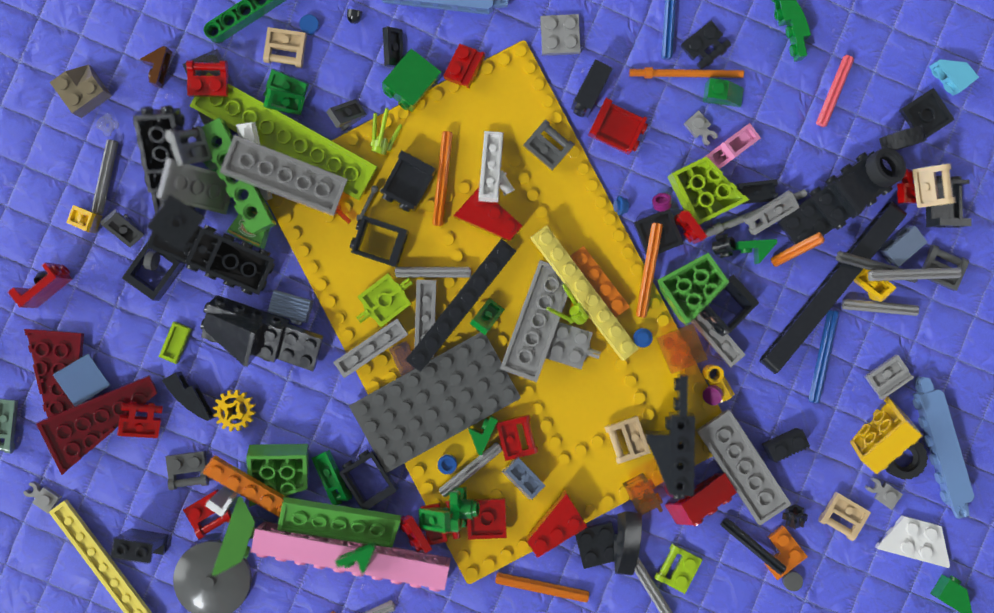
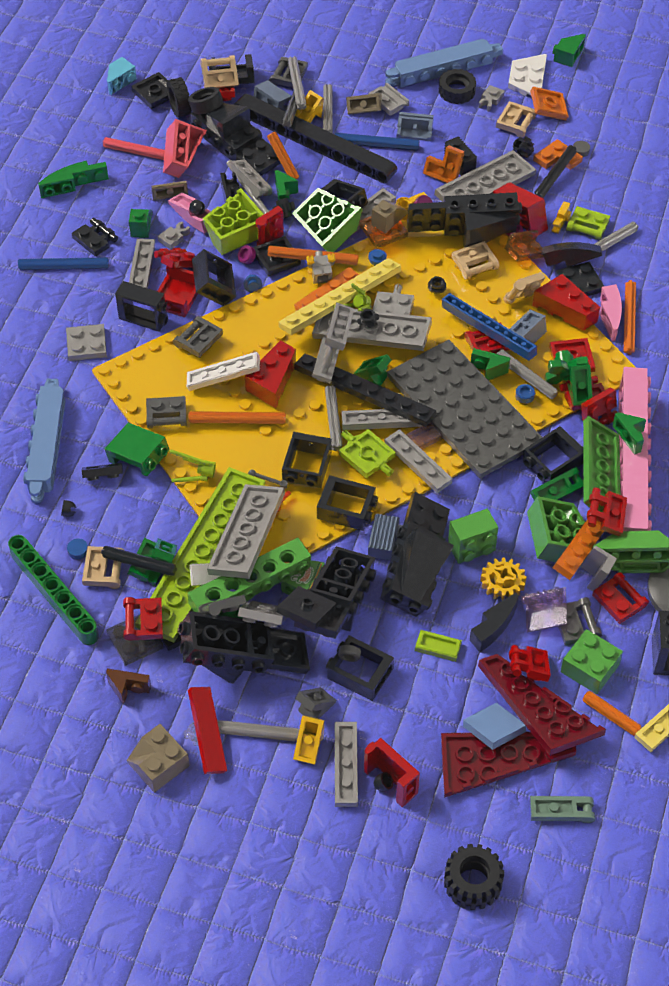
camera: 100 degrees left, 35 degrees down
light grey plate [23,481,62,514] -> none
dark grey slope [326,99,367,131] -> none
black panel [379,150,437,212] -> none
red plate [443,43,485,88] -> none
orange bar [629,67,744,79] -> none
yellow wedge [850,396,922,474] -> none
none -> black axle [101,546,177,576]
none -> light grey plate [129,239,155,288]
none -> dark grey plate [146,396,187,428]
none -> dark tan slope [151,181,188,200]
none -> red plate [154,248,195,268]
none -> coral wedge [163,119,207,178]
none -> red tile [188,687,227,774]
none -> black hinge [189,199,205,215]
none -> black window [192,249,236,306]
none -> light grey piece [306,251,336,284]
none -> light grey fence [312,302,354,383]
none -> black window [317,475,378,531]
none -> light grey plate [335,722,358,807]
none -> dark tan slope [346,93,382,115]
none -> black plate [357,309,380,328]
none -> dark tan slope [371,200,408,233]
none -> sand blue hinge [397,112,434,141]
none -> orange plate [423,145,465,183]
none -> black plate [428,276,446,294]
none -> blue piece [442,293,537,361]
none -> bright green brick [448,508,498,564]
none -> tan plate [503,272,545,304]
none -> clear purple hinge [521,587,568,633]
none -> orange plate [530,87,569,121]
none -> yellow plate [552,202,572,234]
none -> bright green brick [561,629,623,694]
none -> orange axle [583,691,642,736]
none -> red plate [587,488,627,536]
none -> bright pink slope [599,284,622,342]

